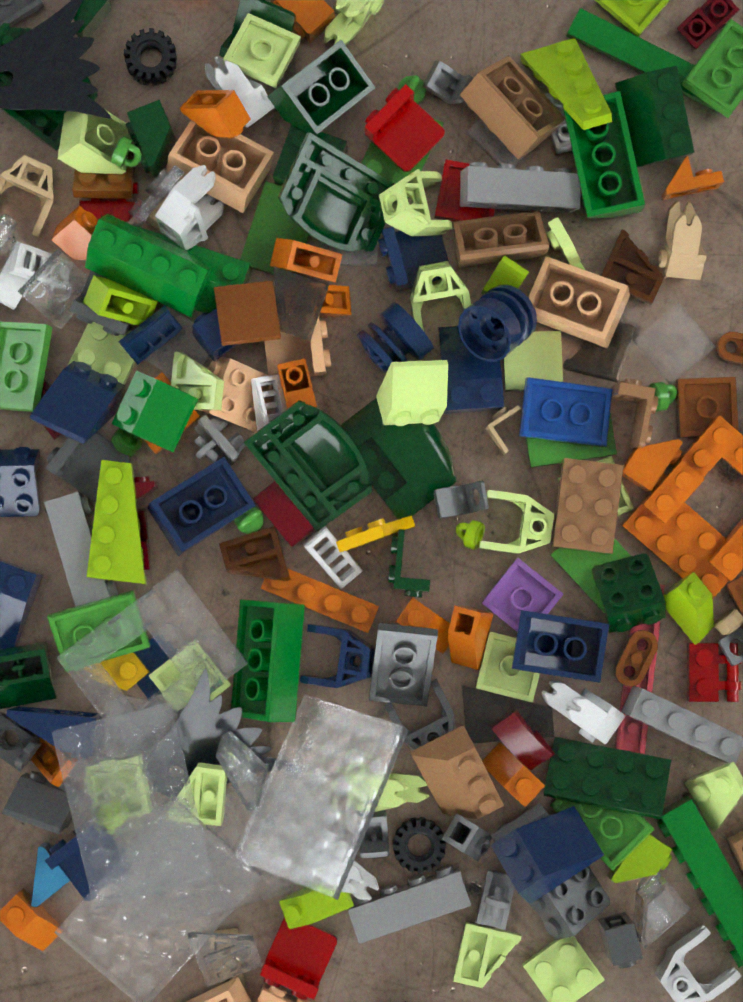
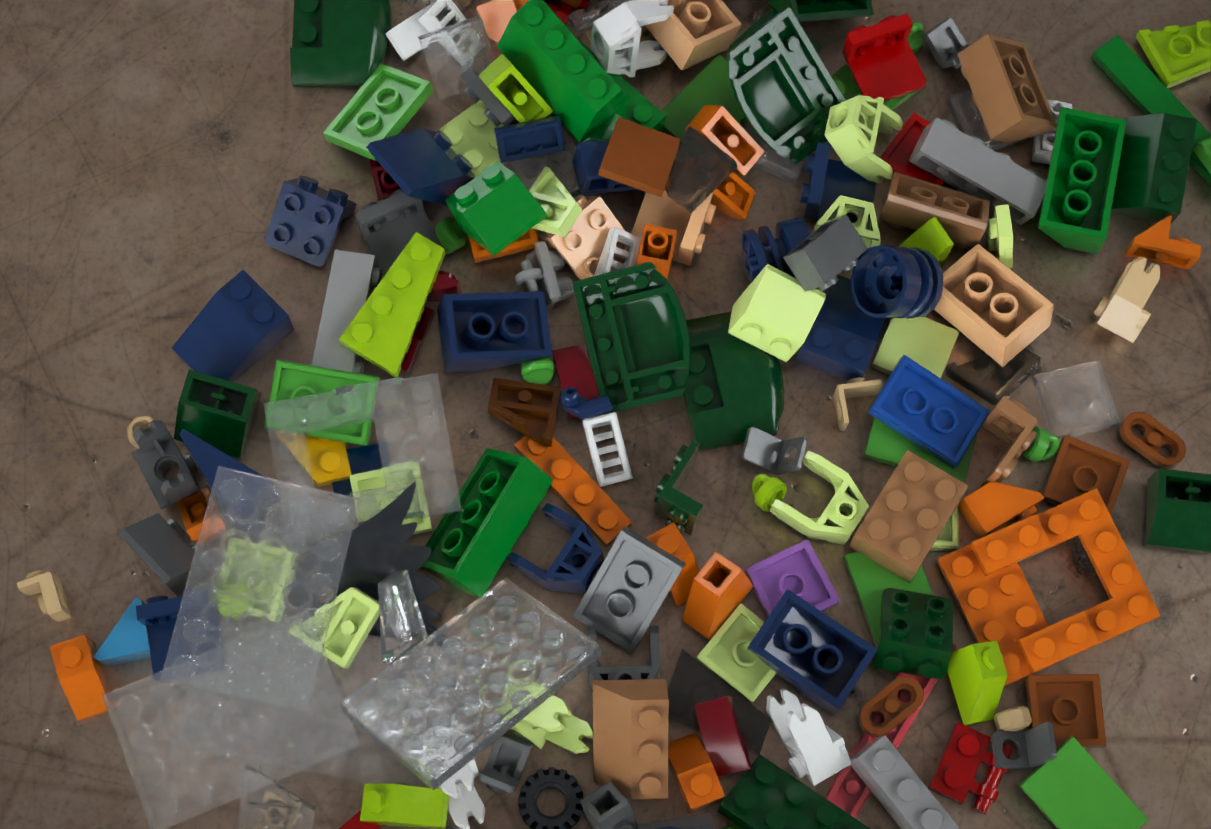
camera: 20 degrees right, 15 degrees down
yellow wing [336,516,415,553] -> none
lime wing [520,38,612,130] -> none
reddish brown wing [601,229,664,305] -> none
none -> dark blue arm [560,387,612,419]
none -> dark grey brick [783,214,868,292]

